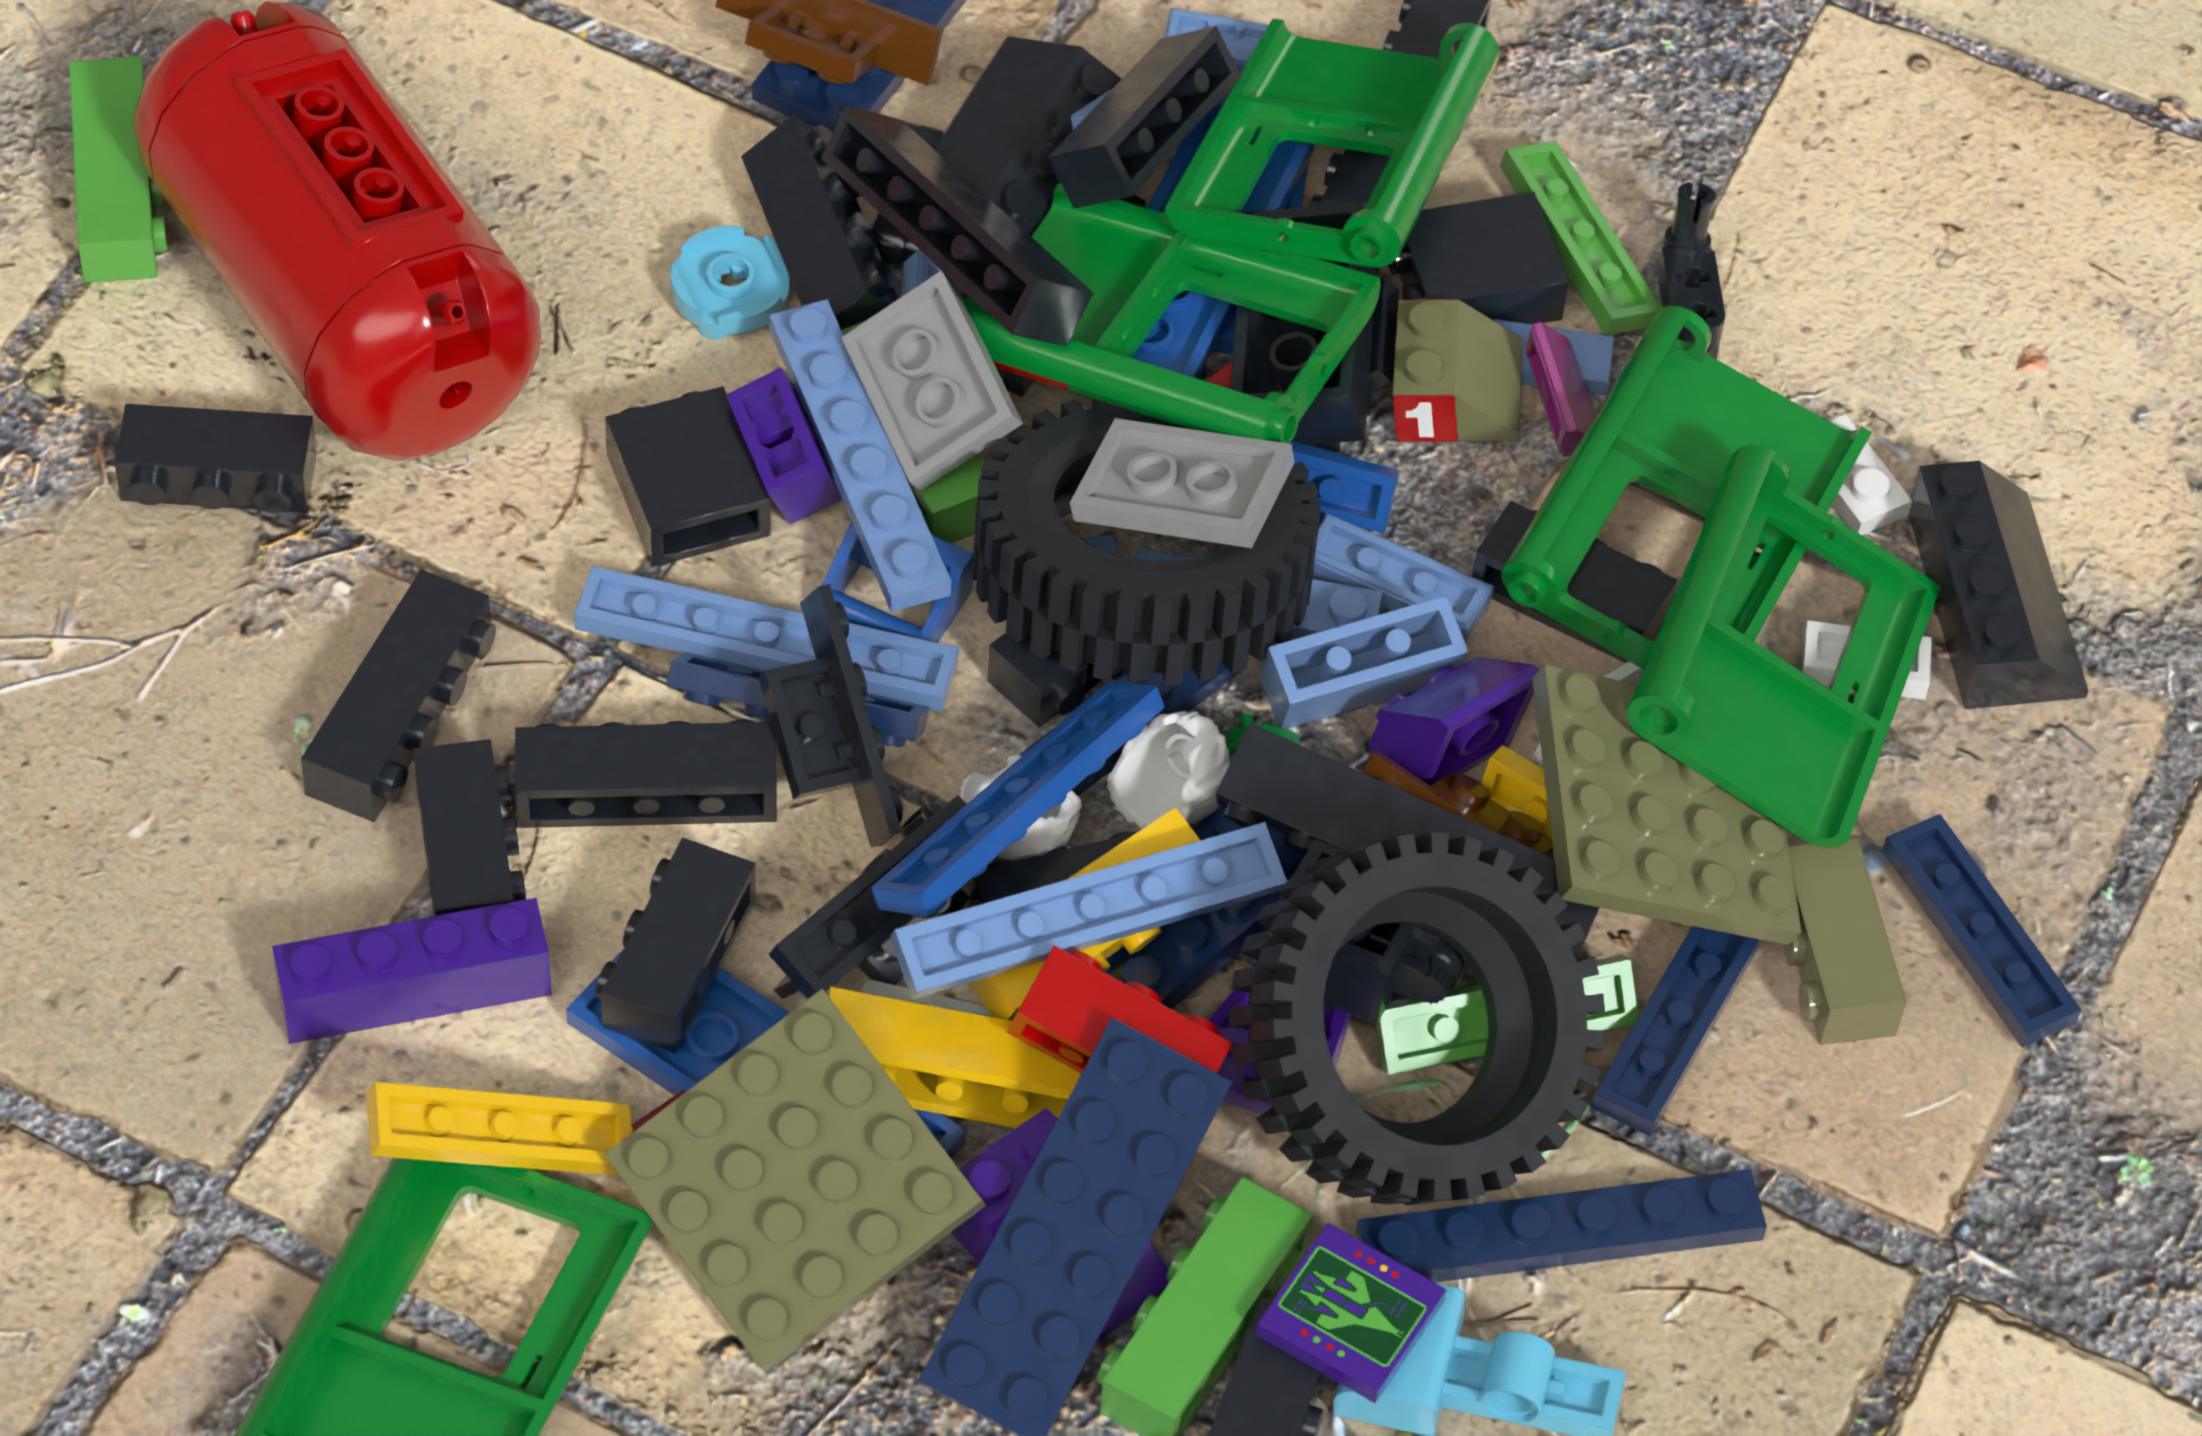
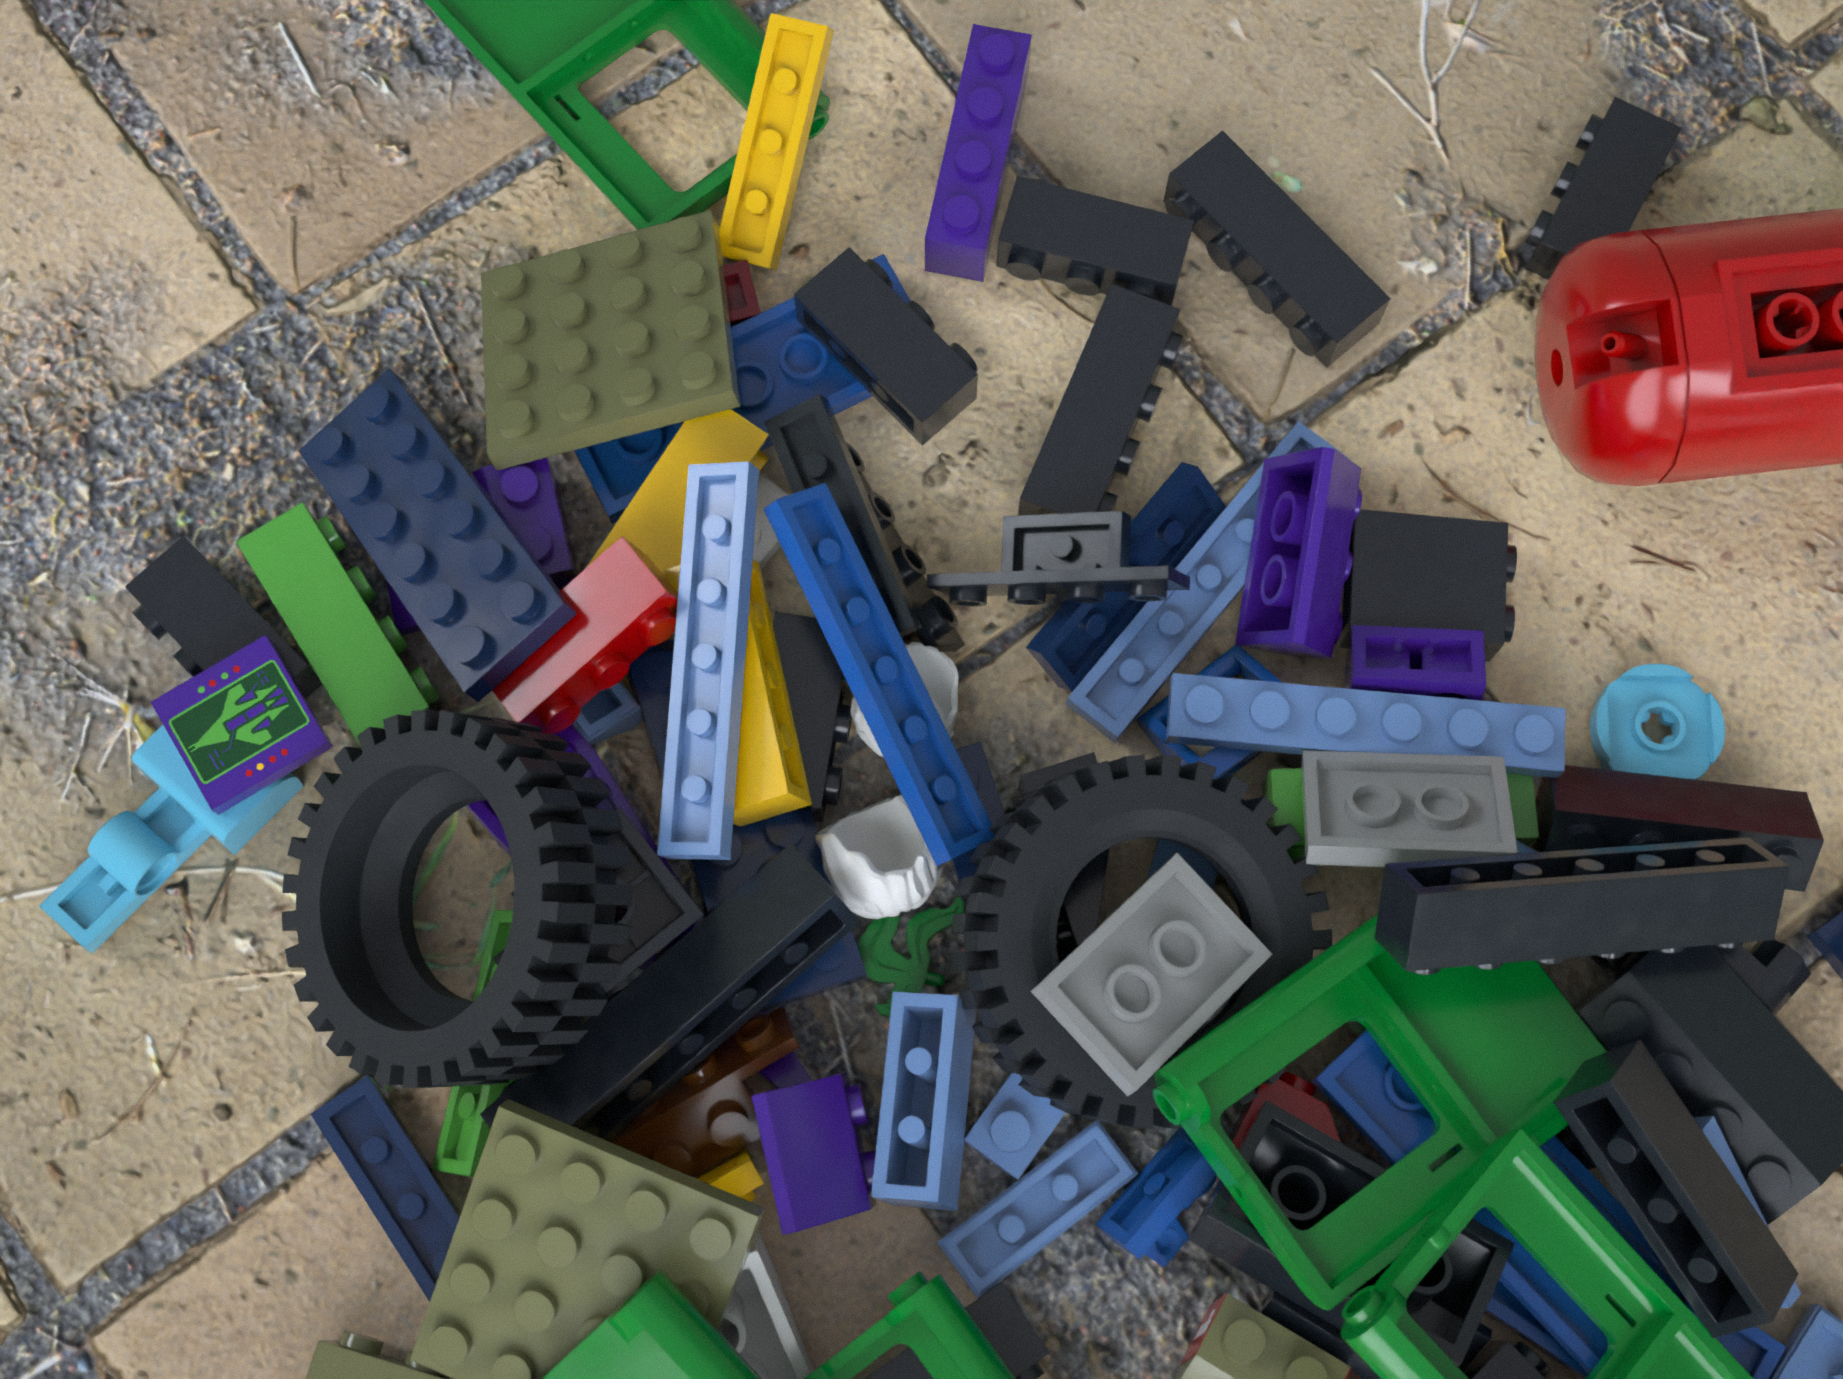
camera: 120 degrees right, 20 degrees up
dark blue plate [1356,1169,1767,1283] -> none
none -> dark purple slope [1235,447,1362,658]

